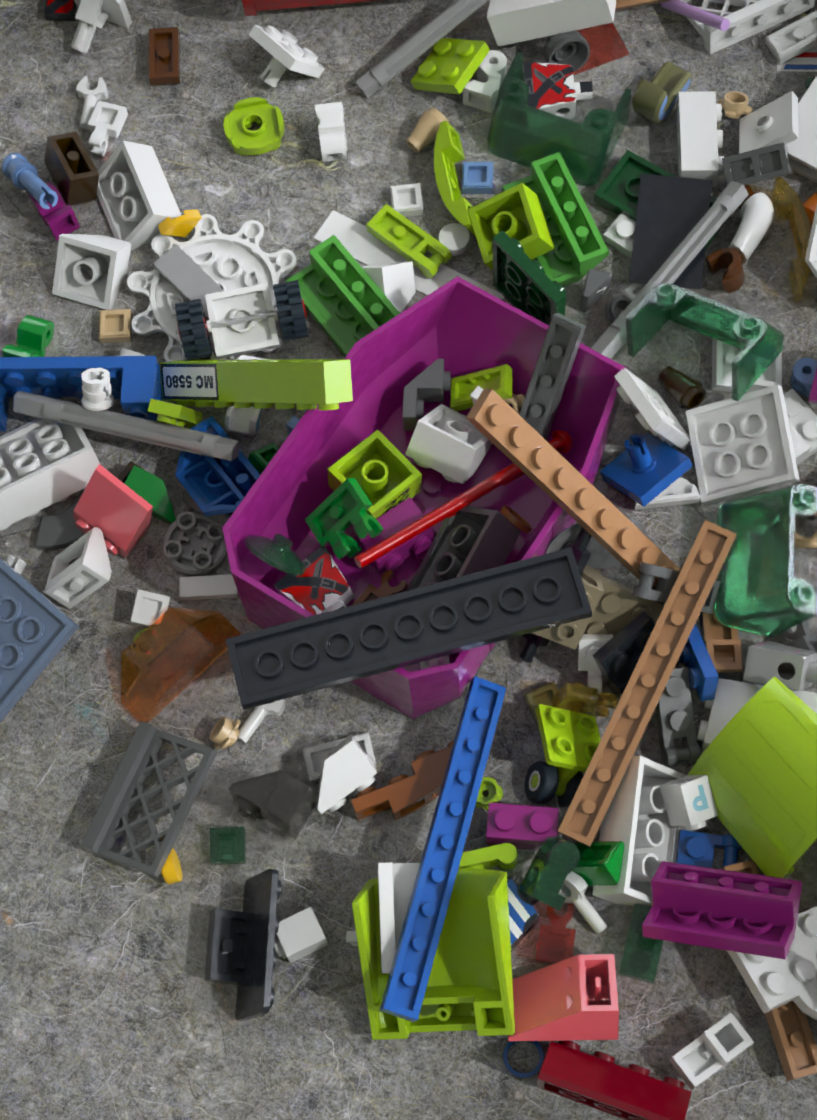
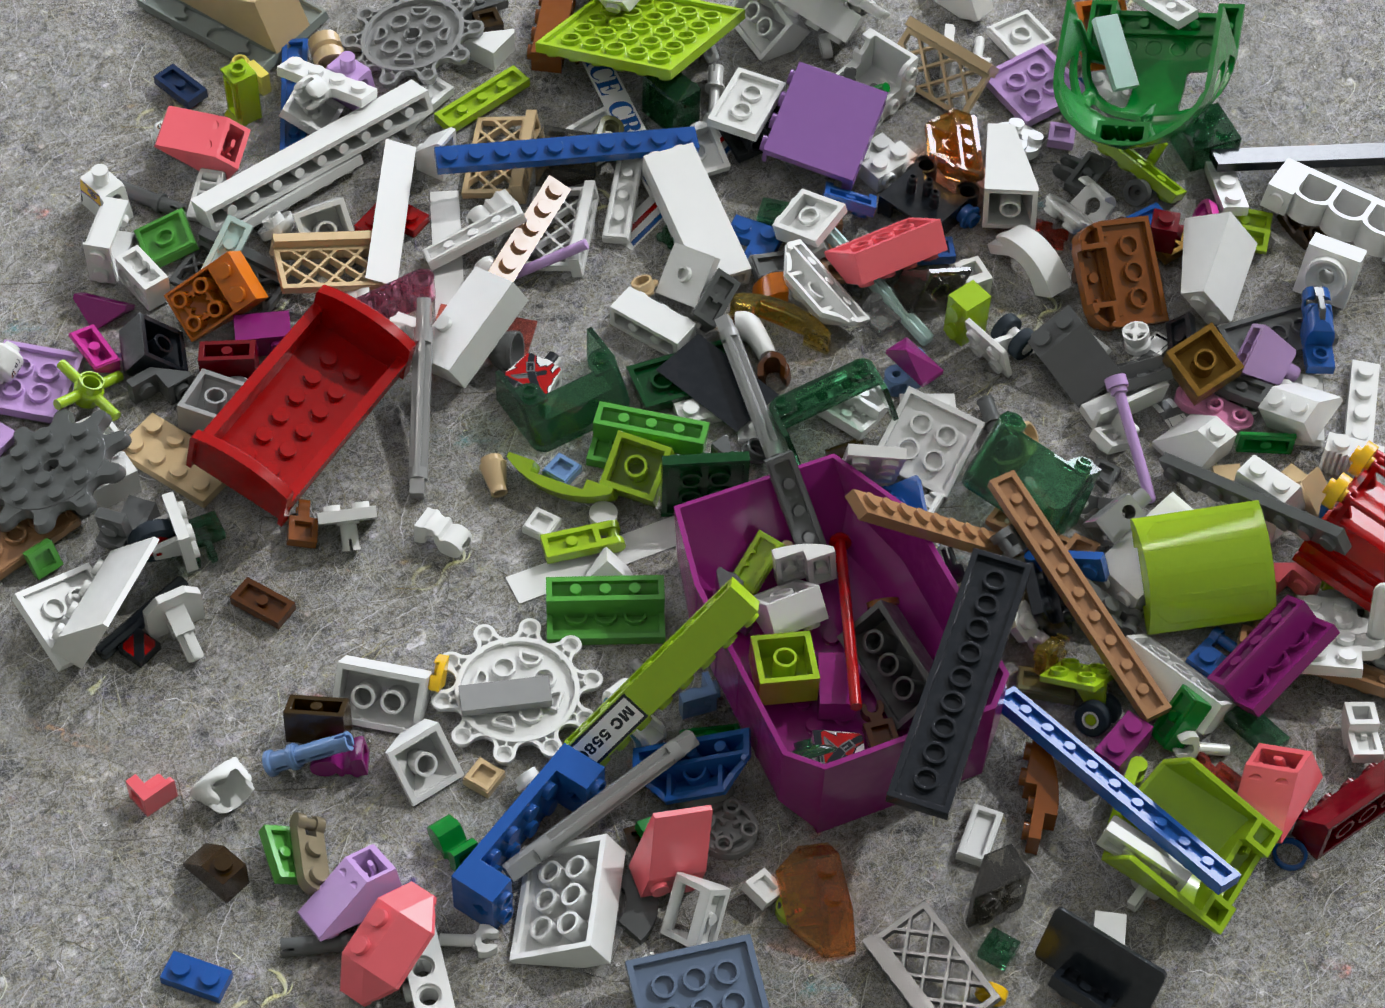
camera: 65 degrees left, 15 degrees down
white bar [76,76,108,130] -> none
white bush [81,368,114,411] -> none
white plate [88,101,128,157] -> none
lime plate [148,399,203,429] -> none
plate [175,280,309,360] -> none
white piece [179,574,238,600] -> none
tan plate [209,716,241,750] -> none
lime plate [223,97,285,156] -> none
white bar [238,699,285,744] -> none
green plate [305,478,384,559] -> none
white slope [317,734,377,814] -> none
lime plate [410,38,490,94] -> none
white leg [463,50,507,113] -> none
clear green leg [519,836,580,911] -> none
olive animal [632,61,692,124] -> none
white brick [660,775,718,831] -> none
none -> dark orange plate [286,499,318,549]

